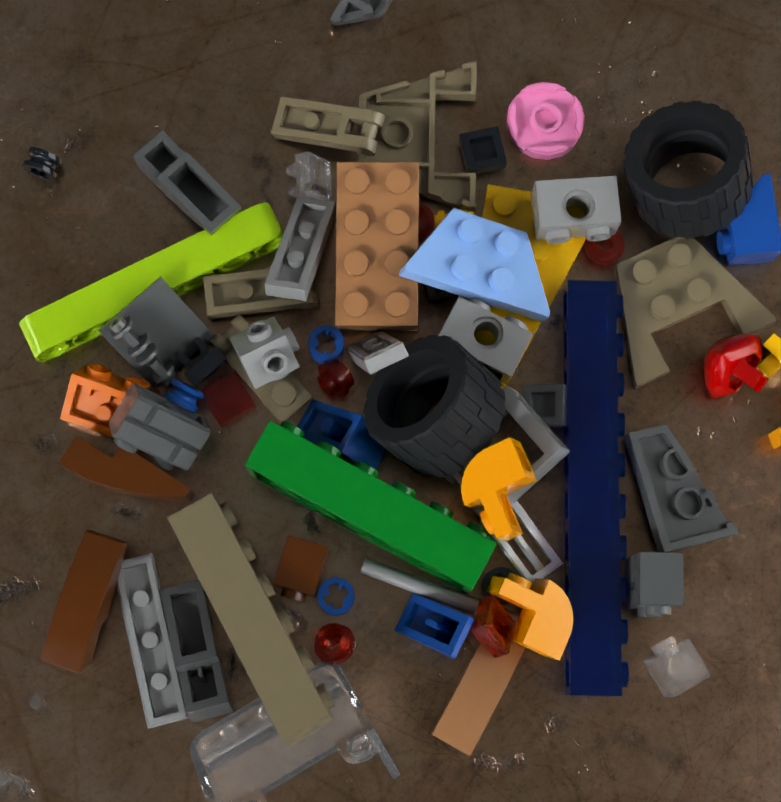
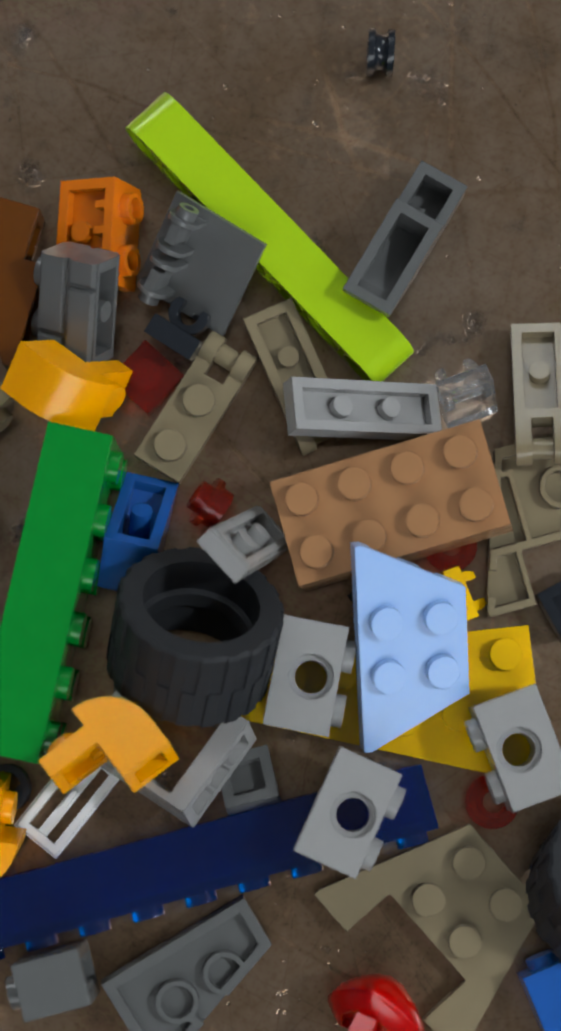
camera: 75 degrees right, 5 degrees up
blue bush [163,377,205,413] -> none
light grey brick [229,316,300,389] -> none
blue bush [308,325,345,365] -> none
none -> light orange brick [0,340,133,431]
none -> light grey brick [293,746,406,879]

